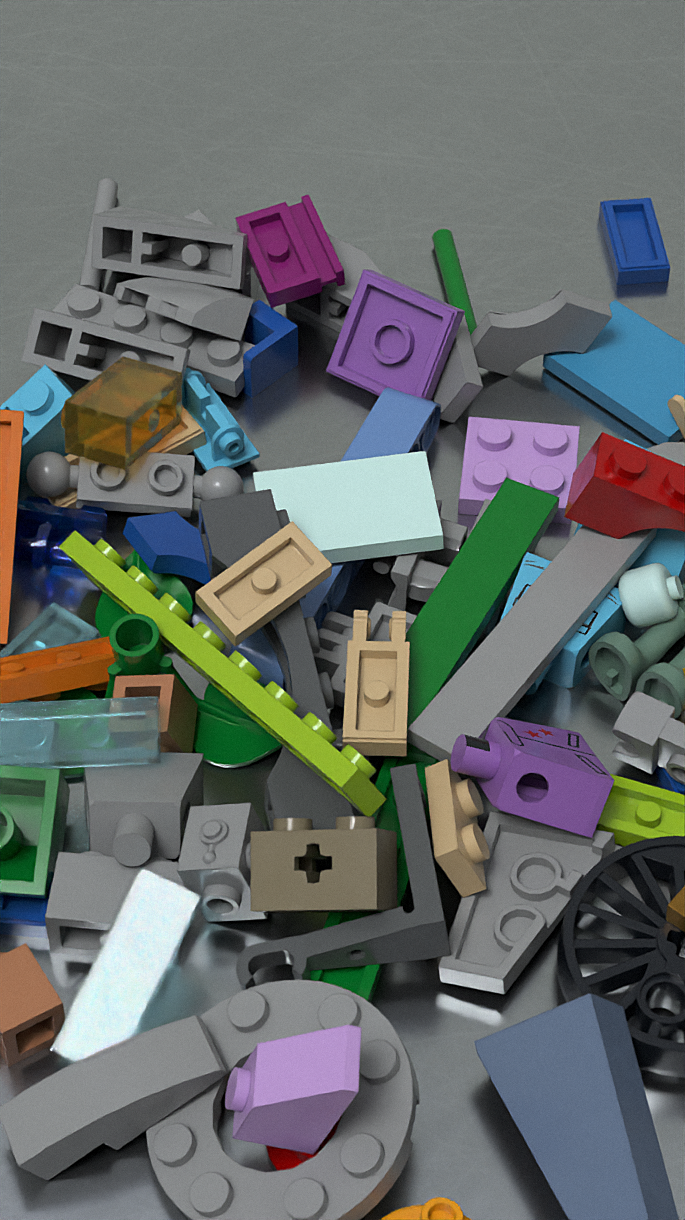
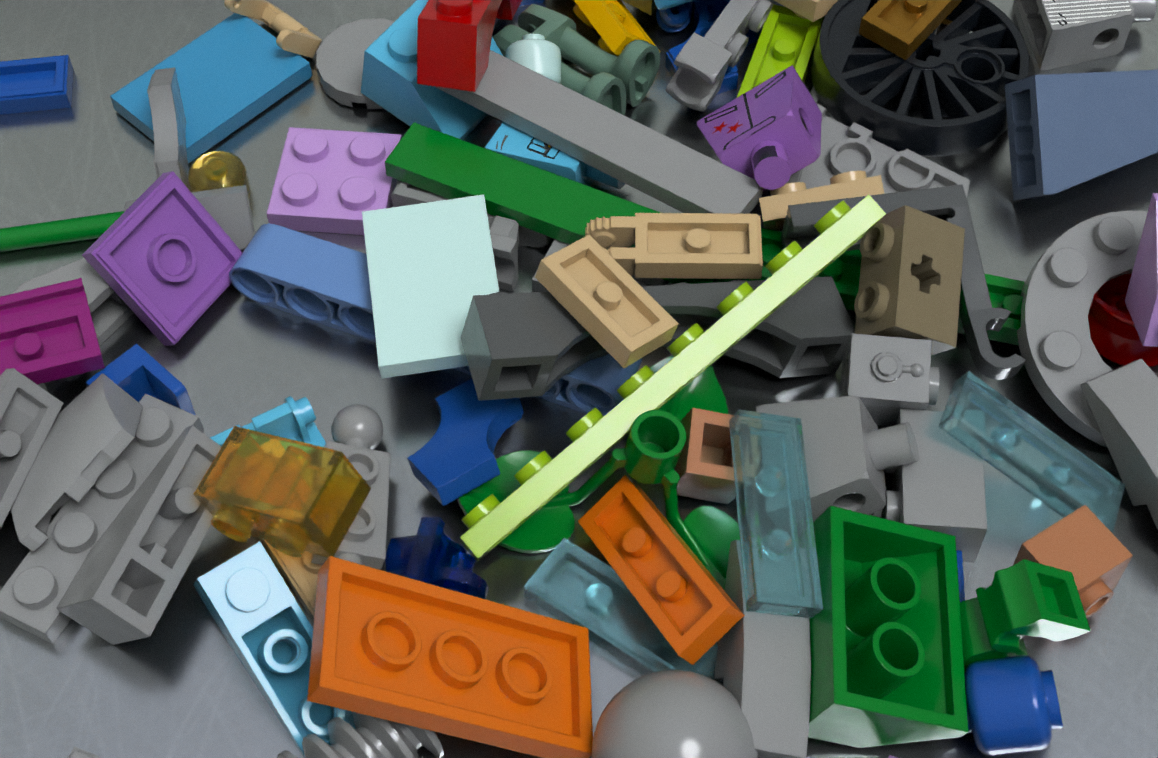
camera: 90 degrees left, 5 degrees up
none -> clear yellow piece [188,150,250,197]

